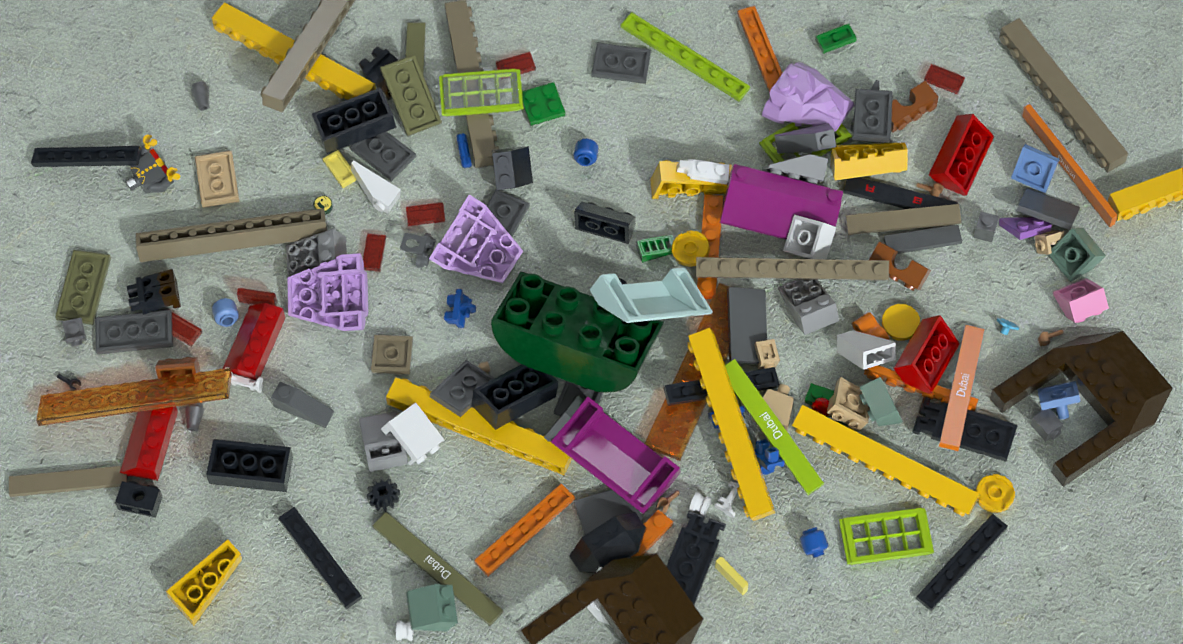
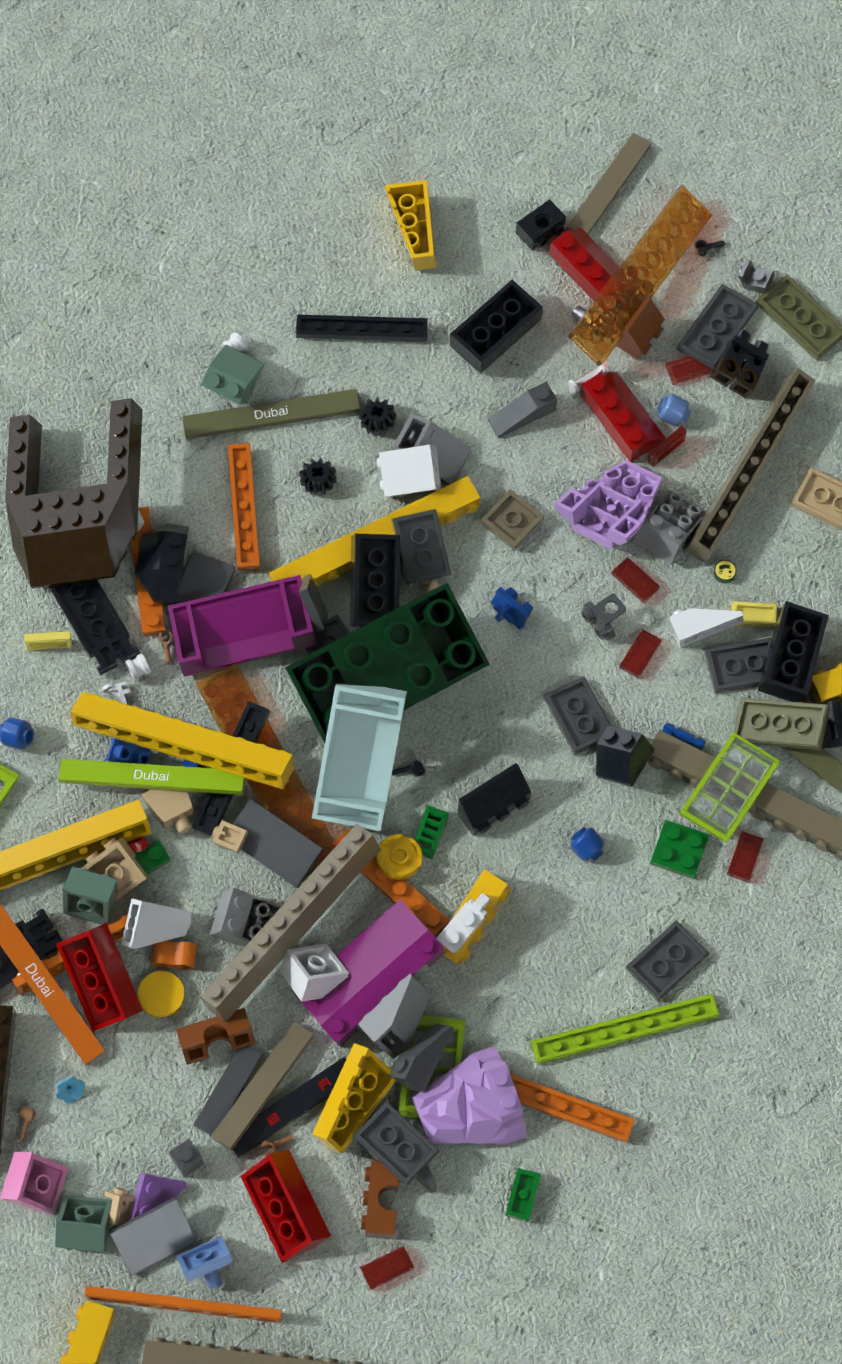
camera: 125 degrees right, 5 degrees up
lavender wedge [429,194,523,283] -> none
none -> black gear [299,457,337,496]

